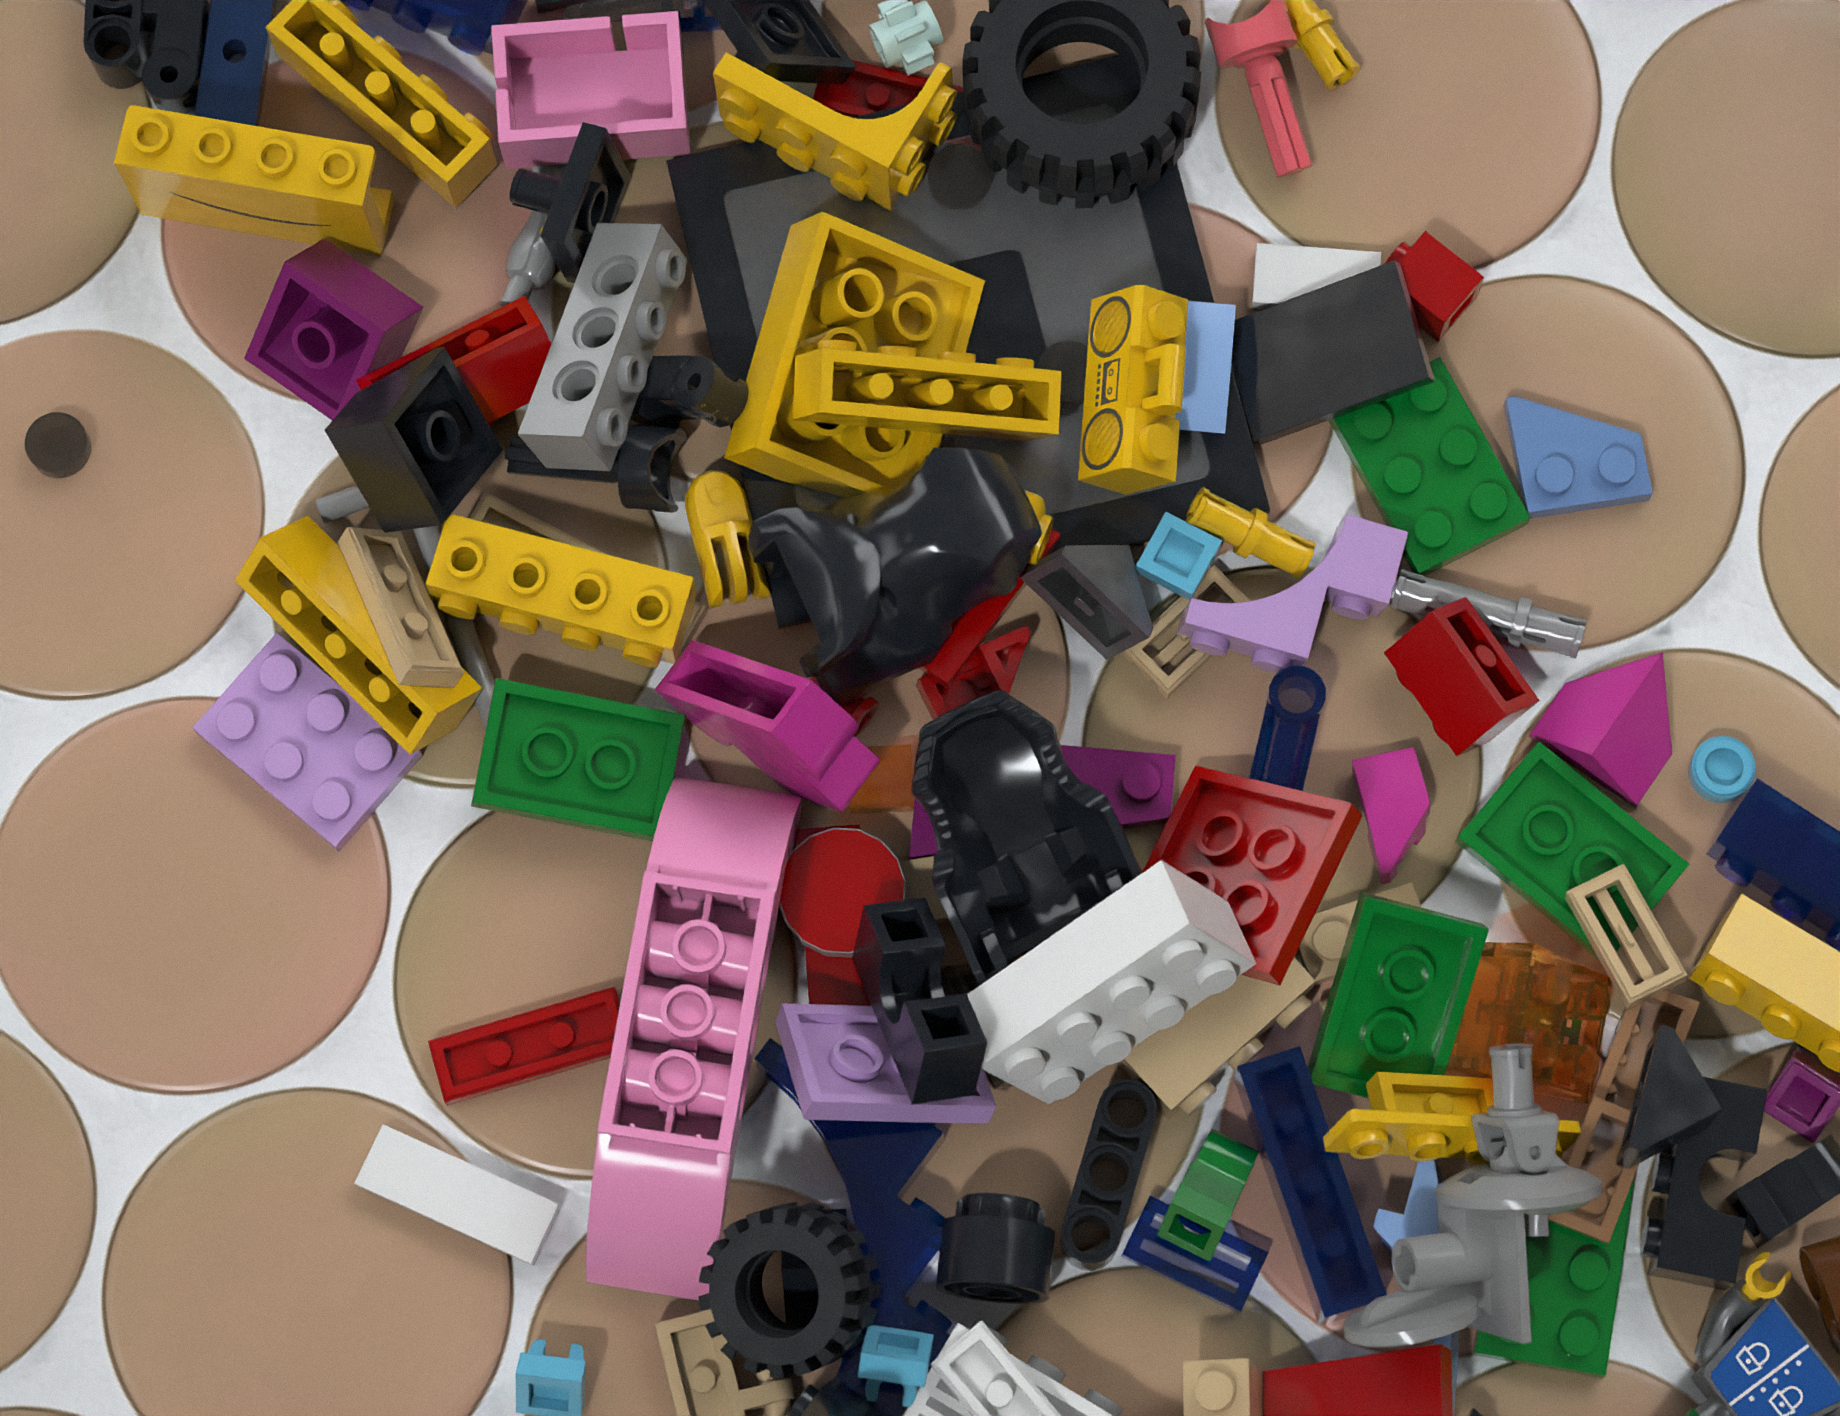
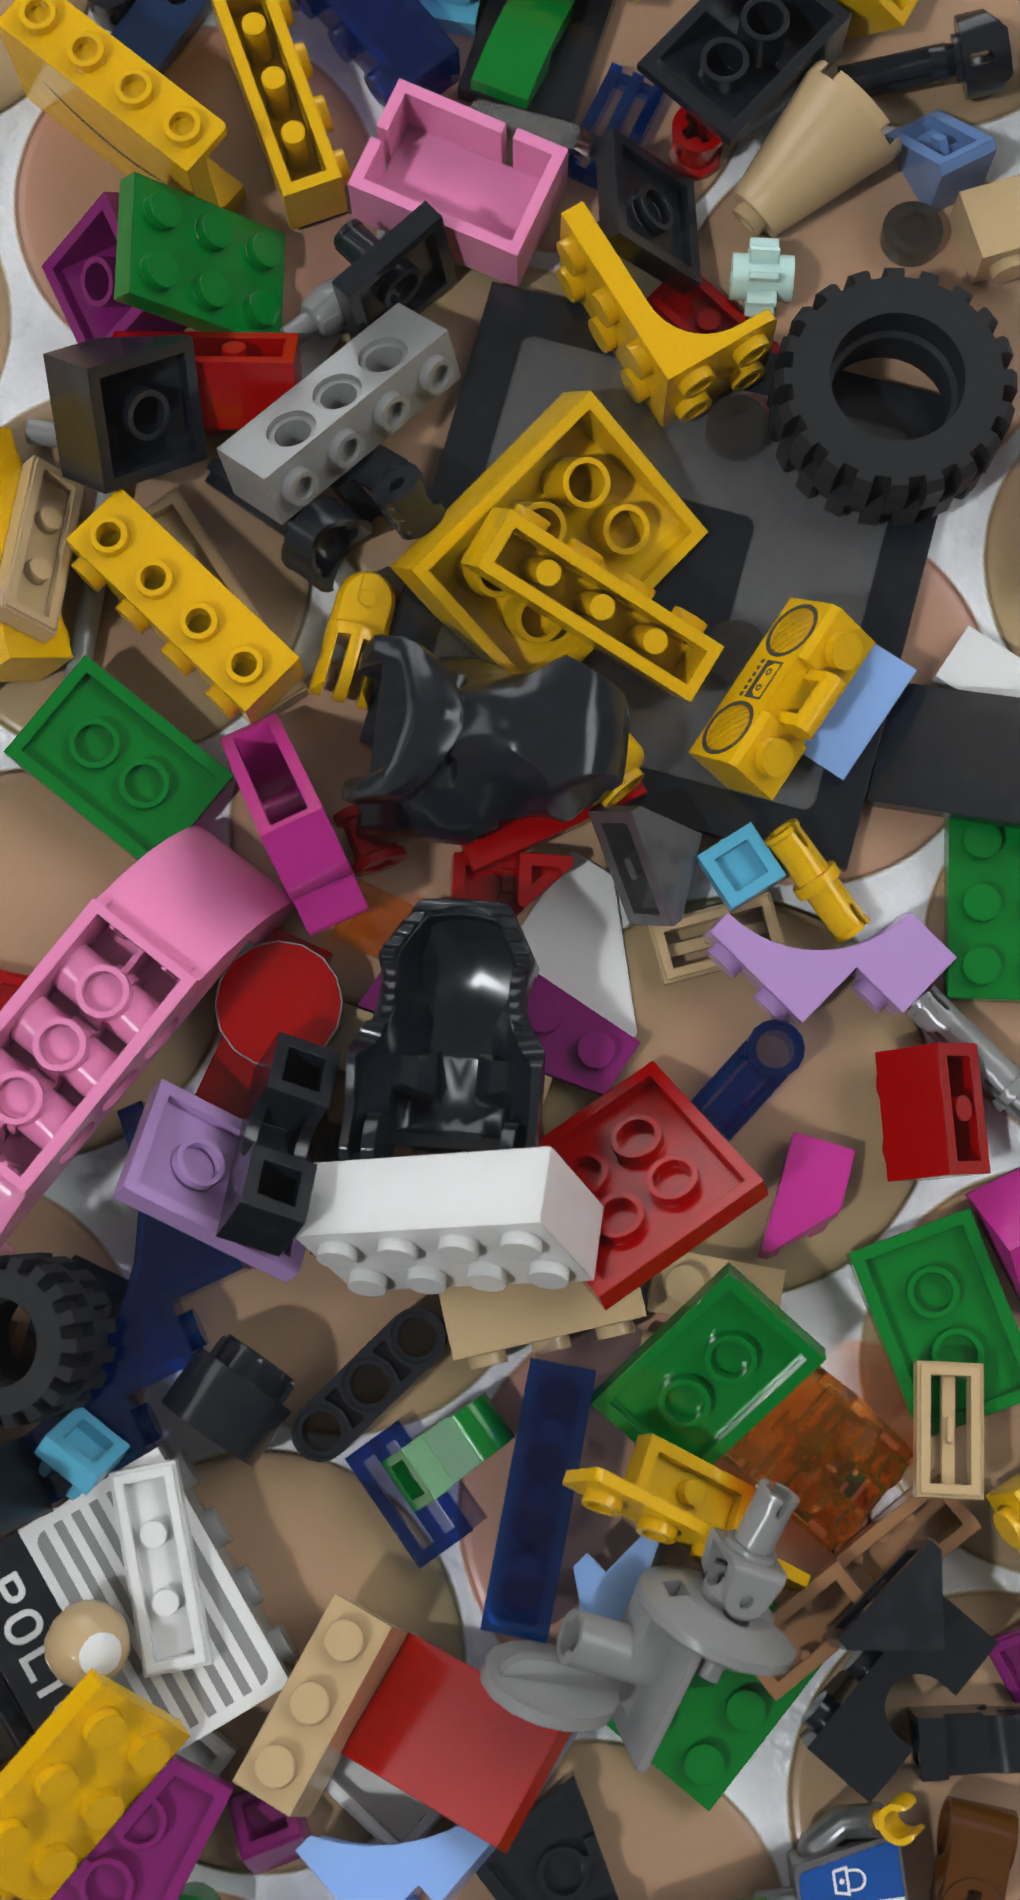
camera: 30 degrees right, 5 degrees up
none -> green plate [114,172,285,333]
none -> white sticker [521,852,637,1037]

